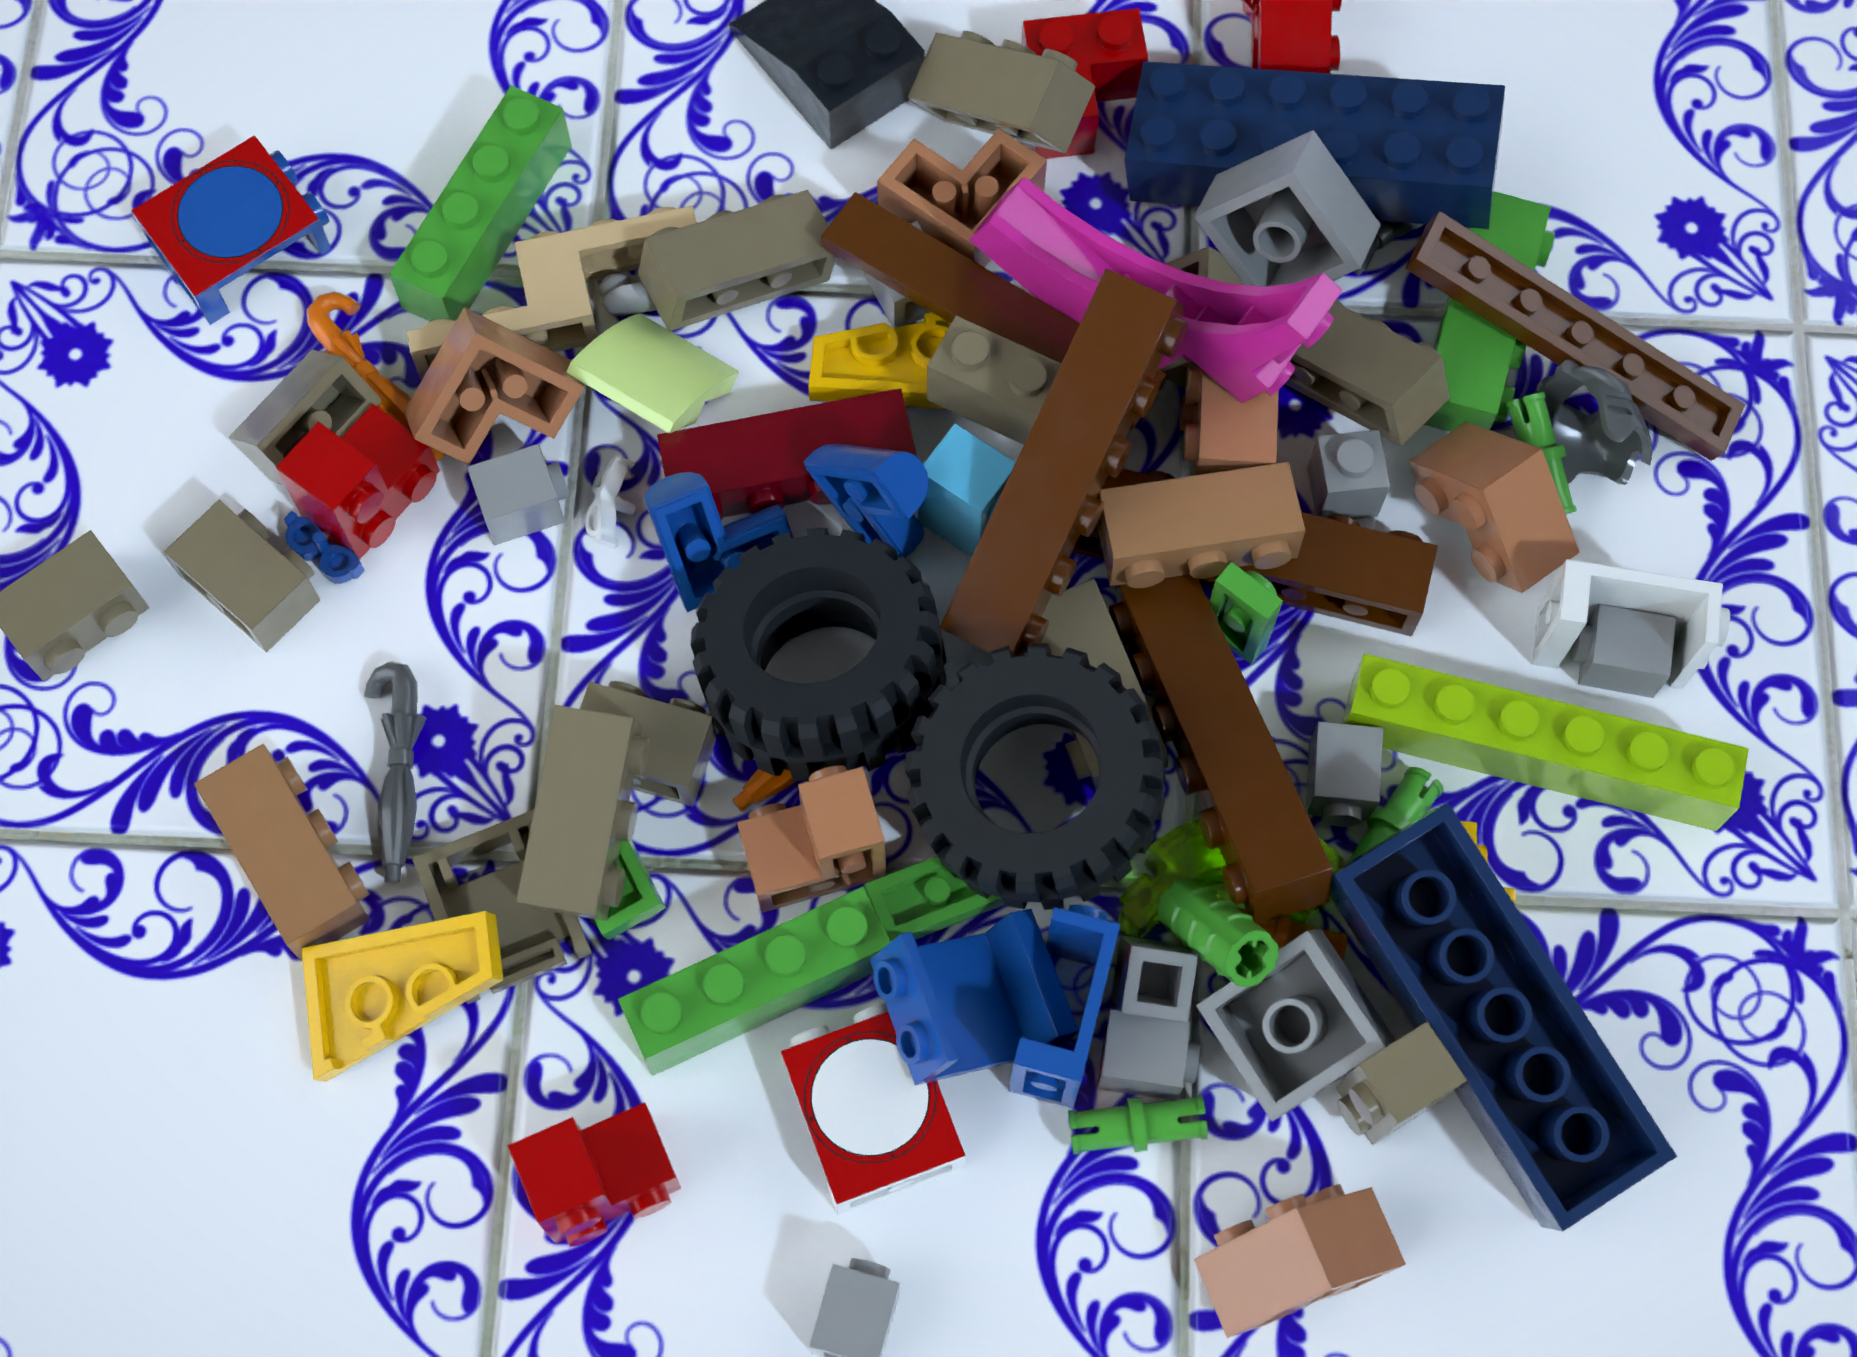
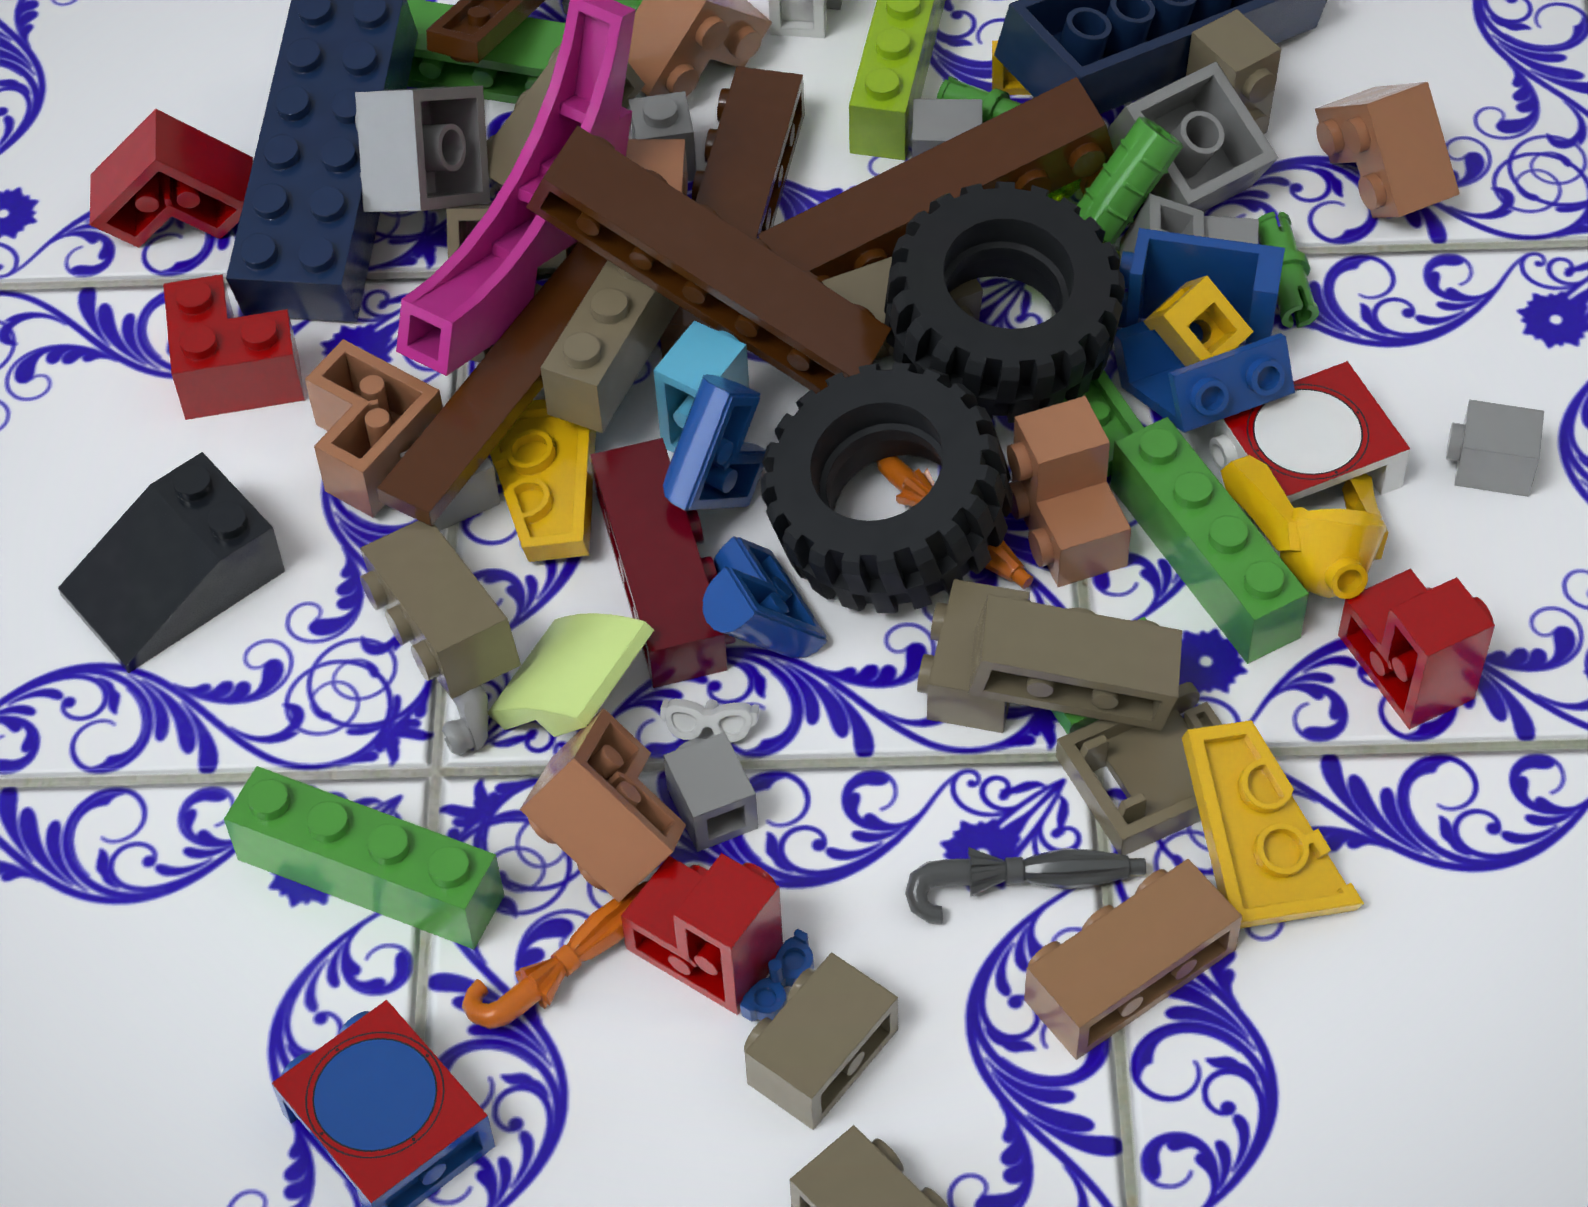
camera: 90 degrees left, 15 degrees down
dark tan brick [228,350,382,485] -> none
tan bracket [406,205,697,380] -> none
dark tan brick [907,30,1095,153] -> none
medium nougat brick [1097,462,1306,588] -> none
bright green plate [1209,562,1283,665] -> none
none -> yellow brick [1143,275,1254,366]
none -> yellow piece [1220,455,1389,599]

